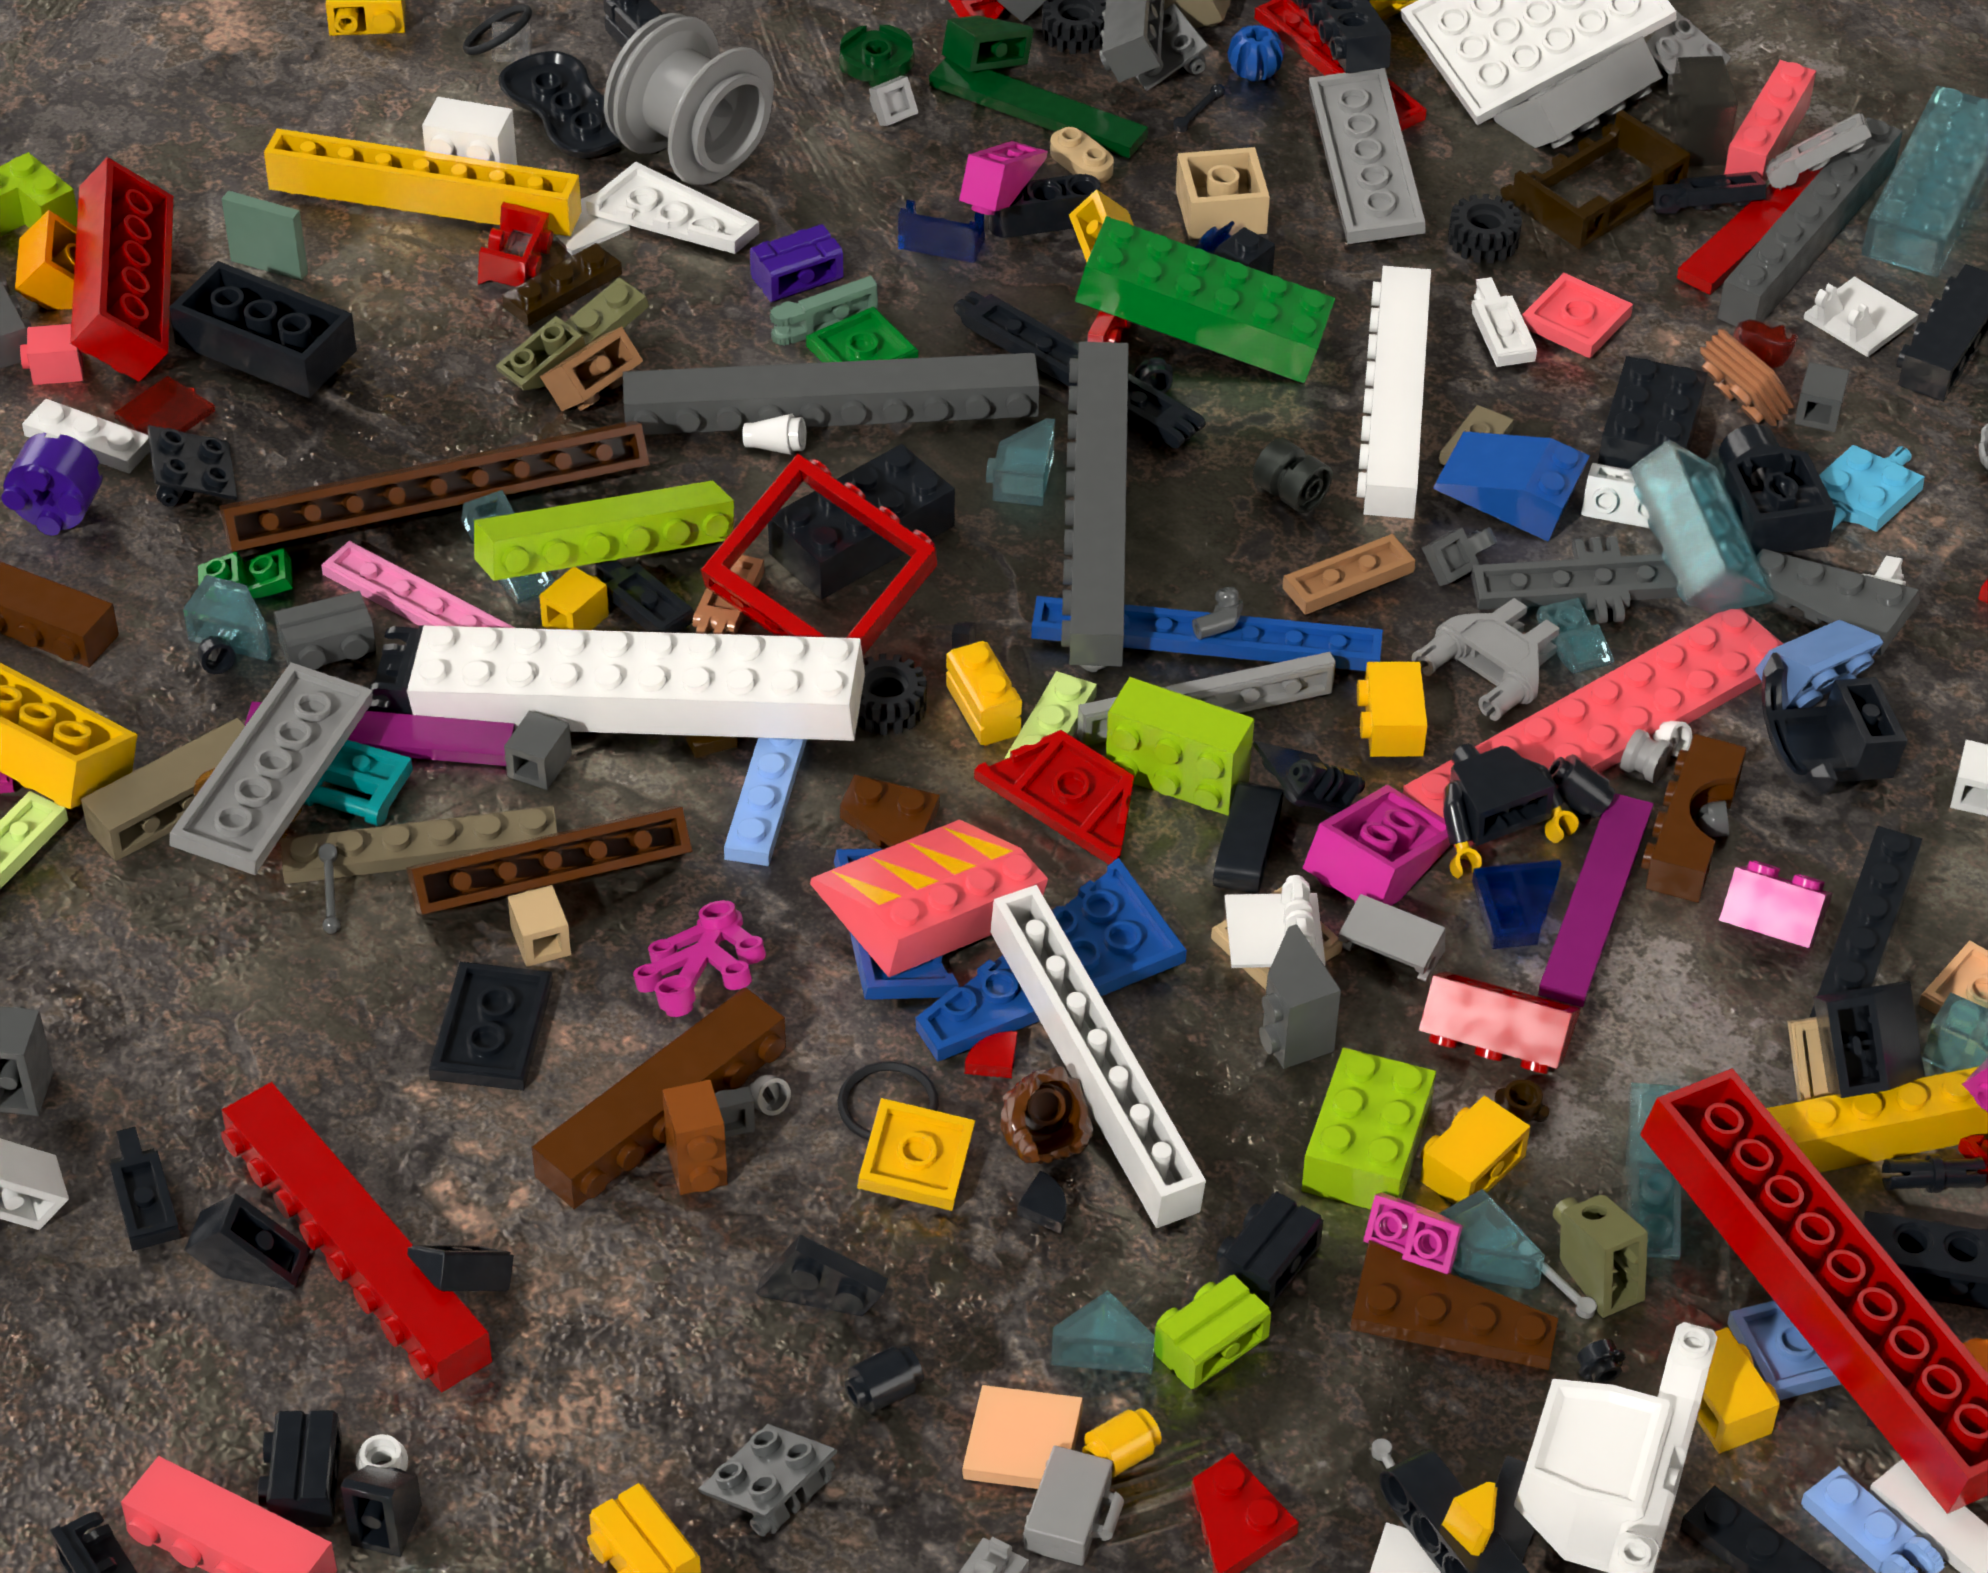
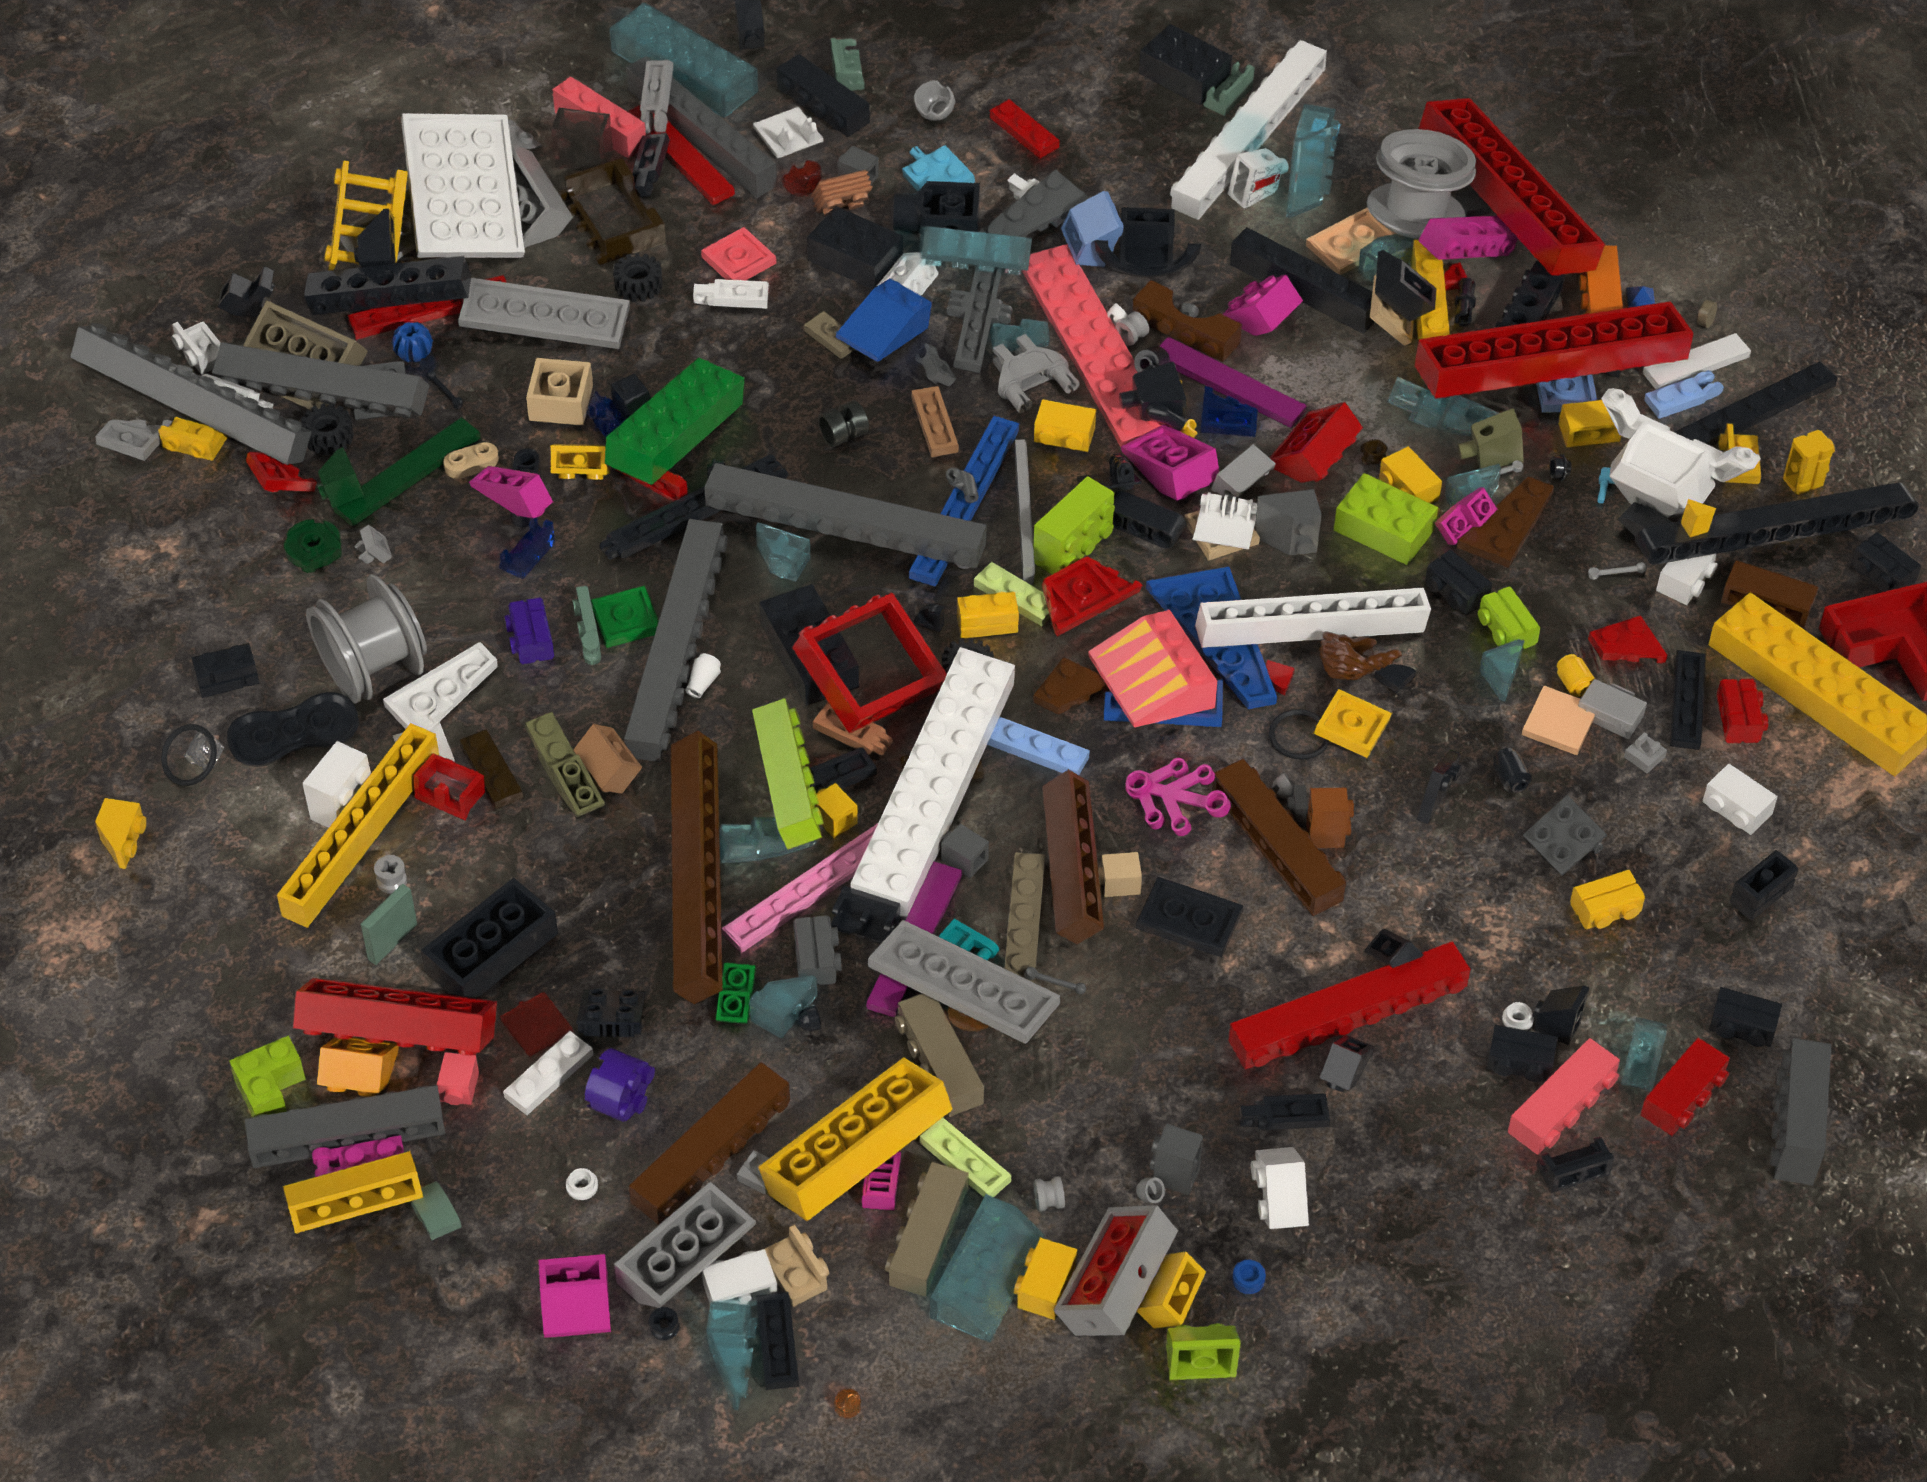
camera: 75 degrees left, 5 degrees up
white brick [1356,266,1431,519] -> none
none -> light grey wheel [374,855,407,894]

